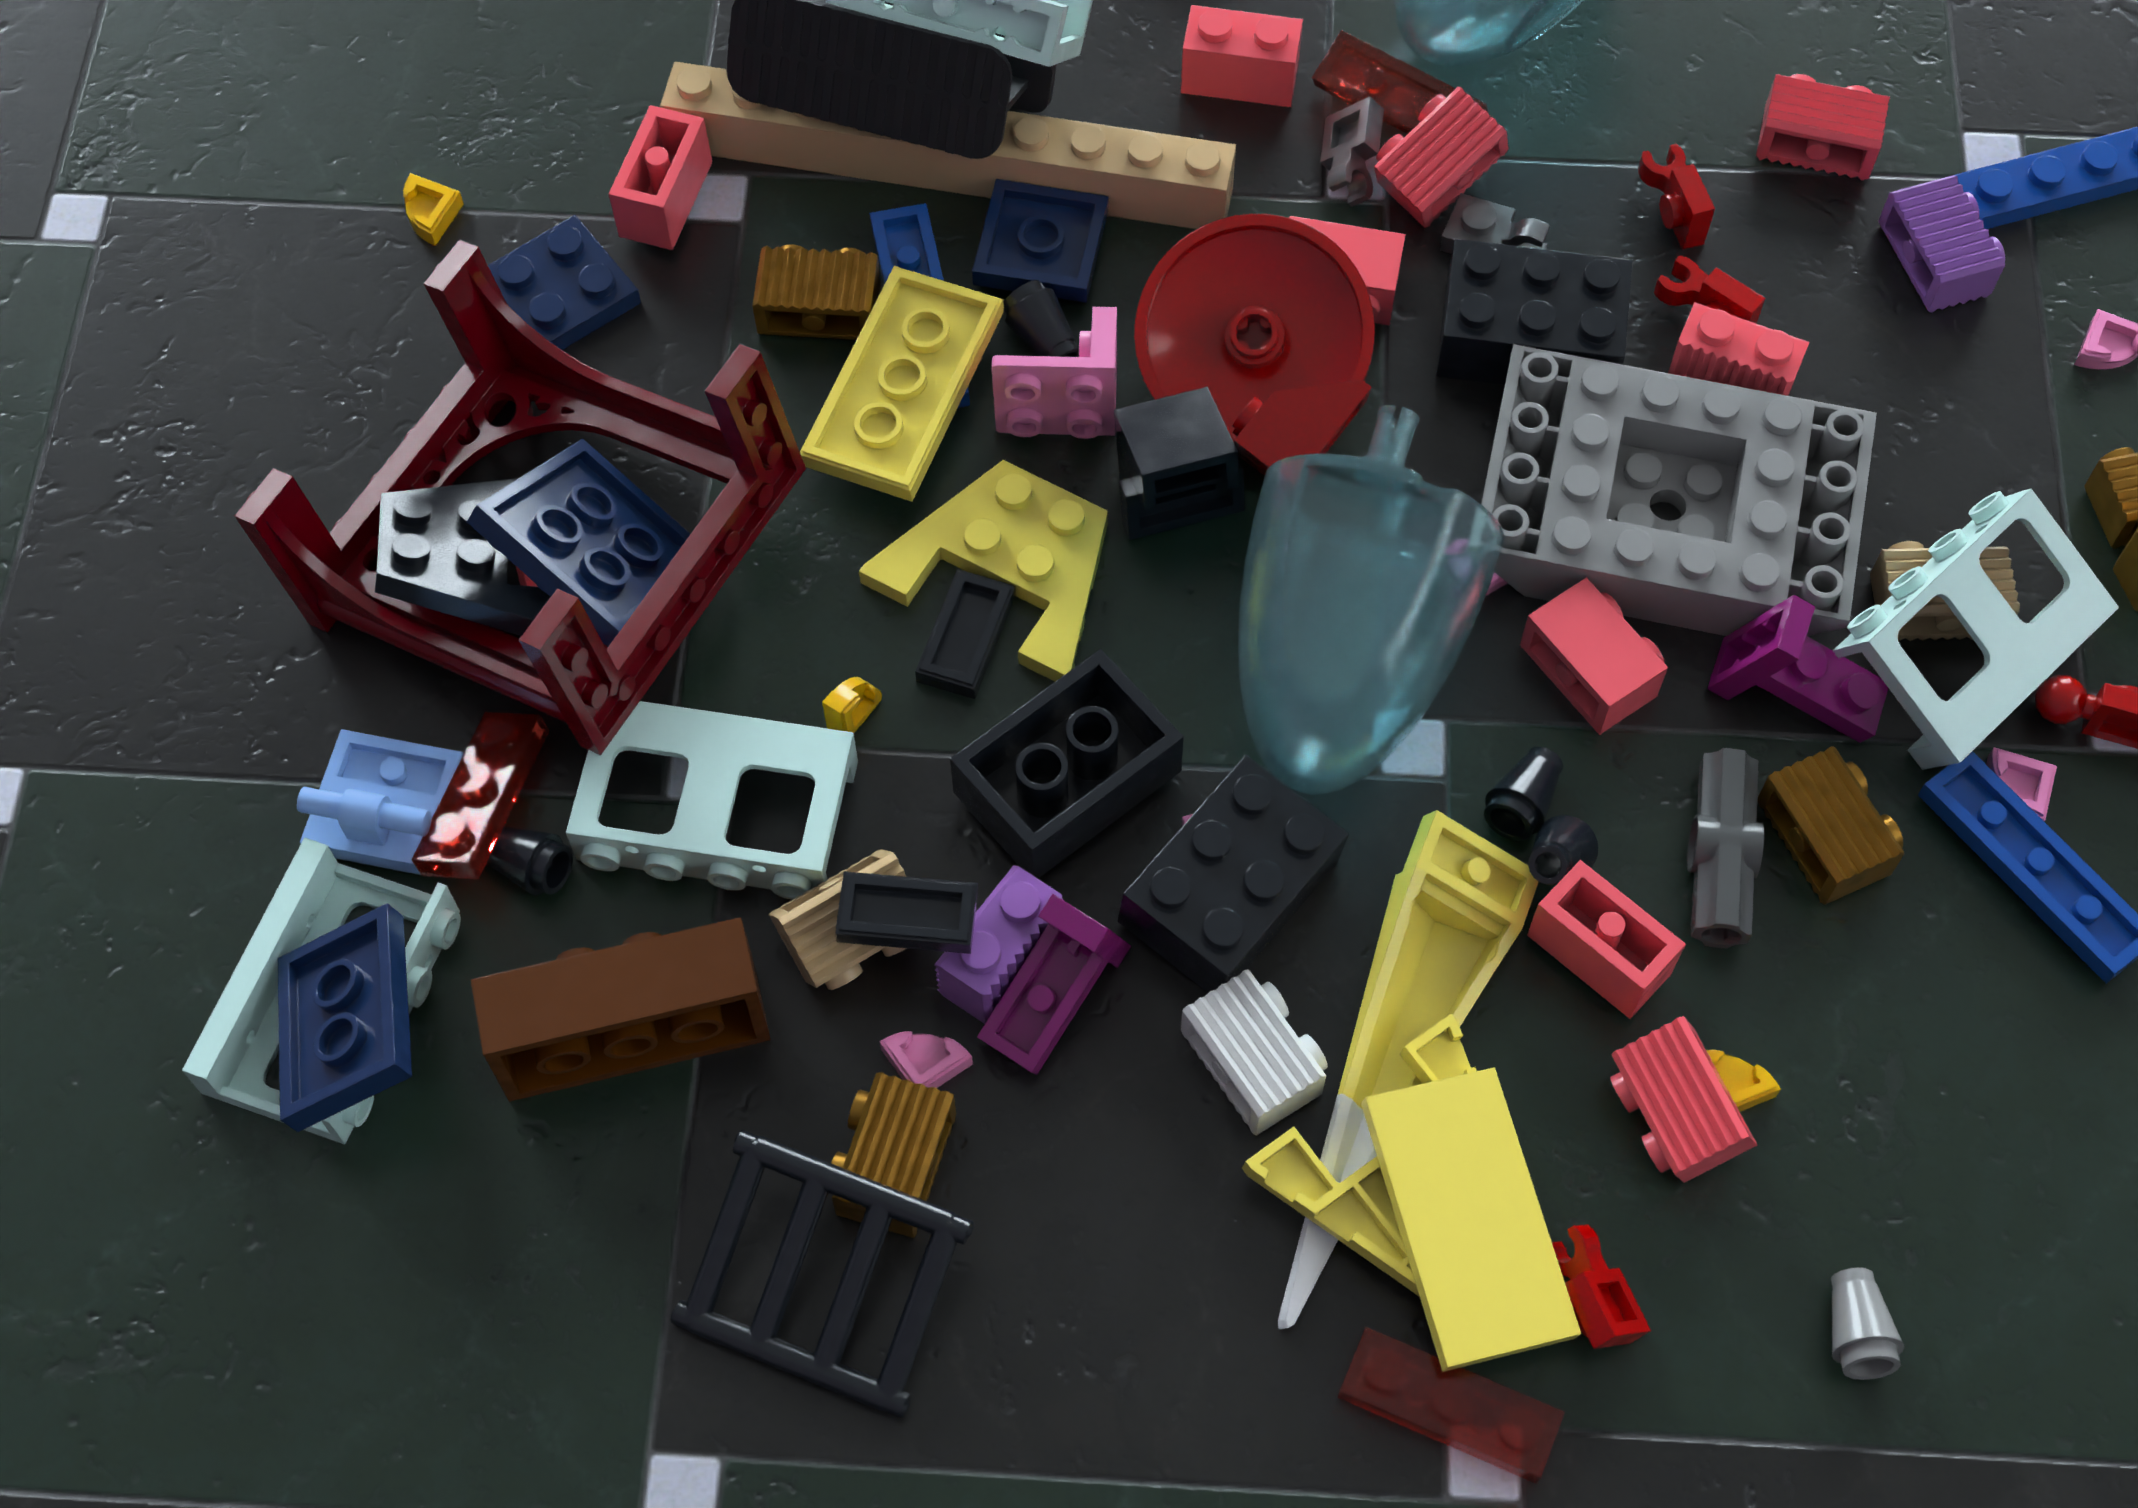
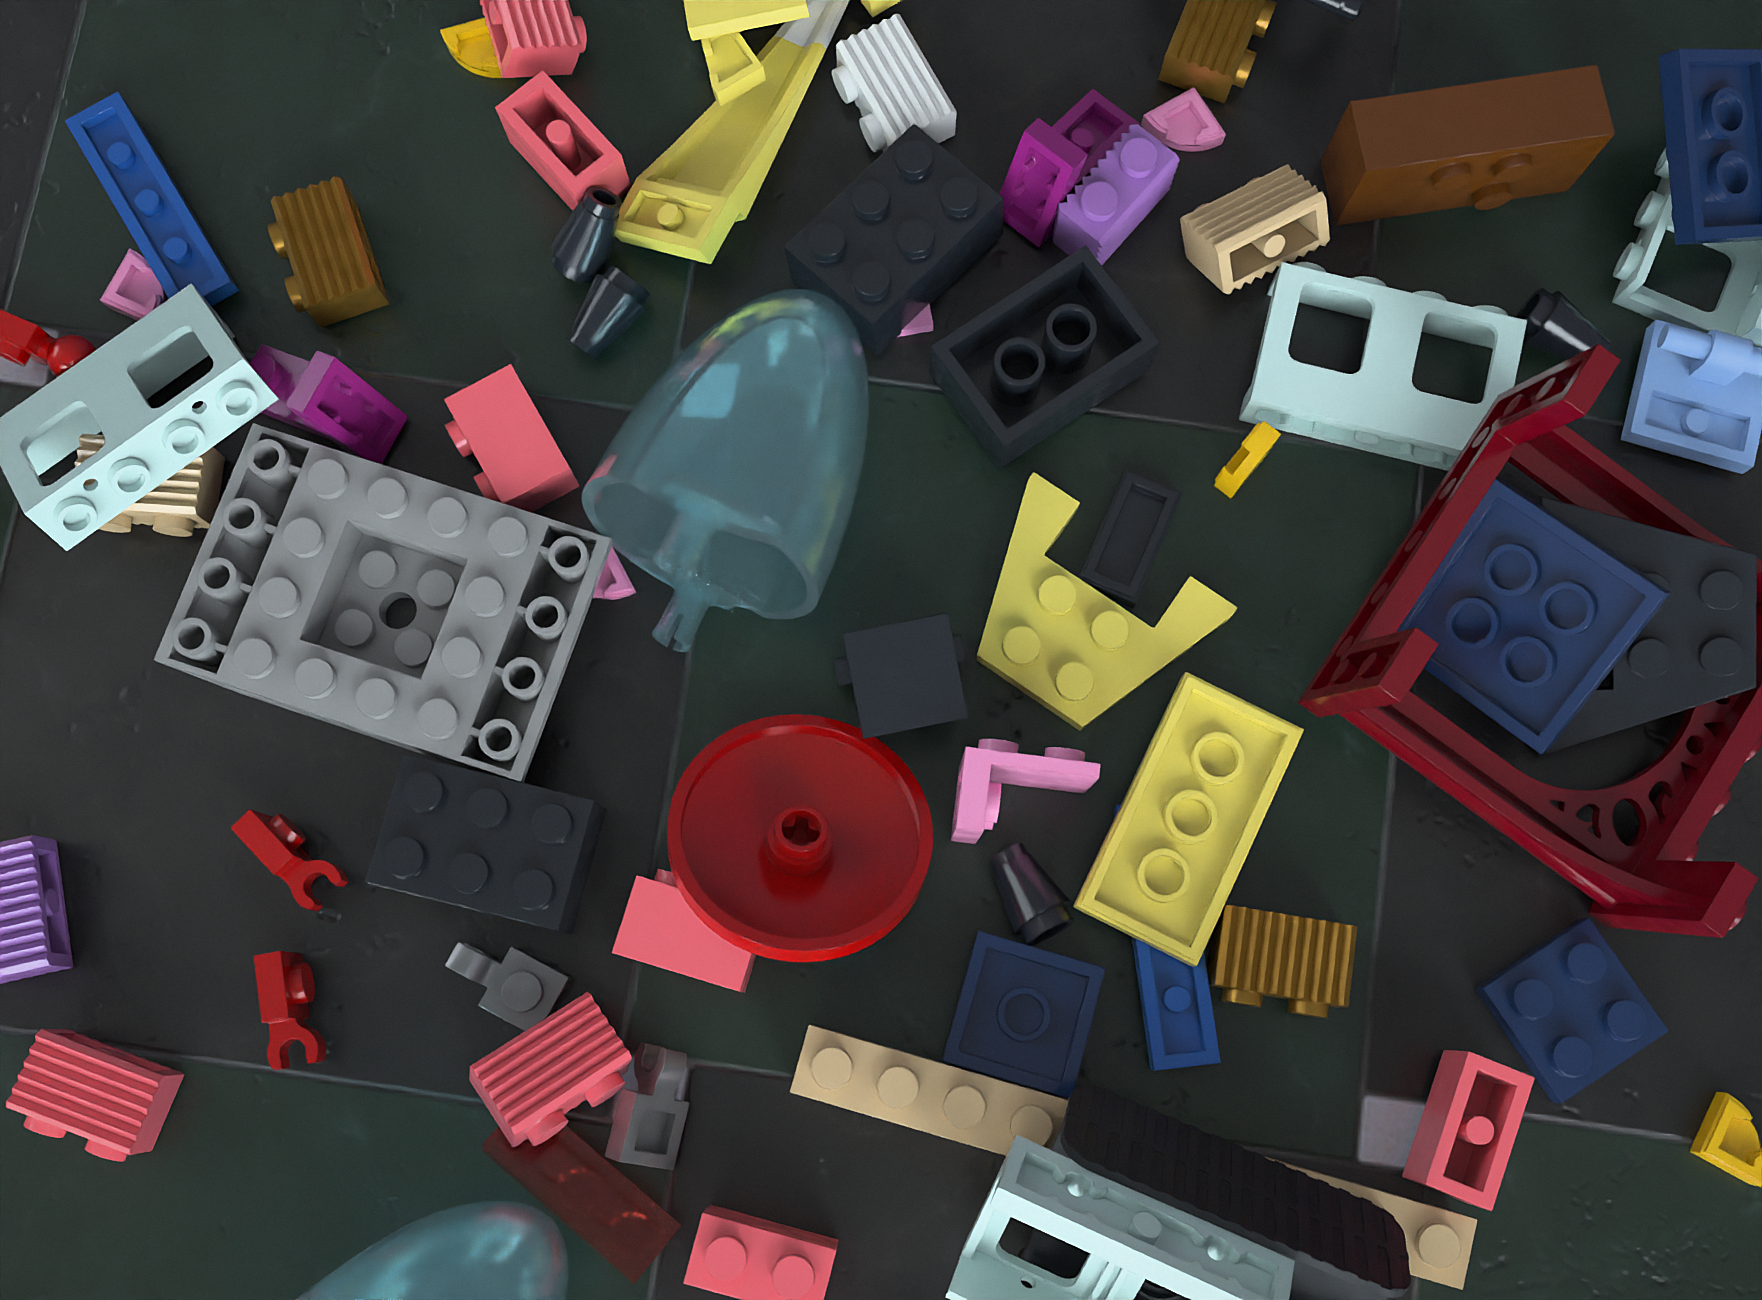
camera: 175 degrees left, 15 degrees up
clear red plate [411,712,549,879] -> none
black tile [835,871,978,954] -> none
red slope [1232,380,1372,497] -> none
coral brick [1668,302,1810,396] -> none
dark grey piece [1687,748,1764,949] -> none

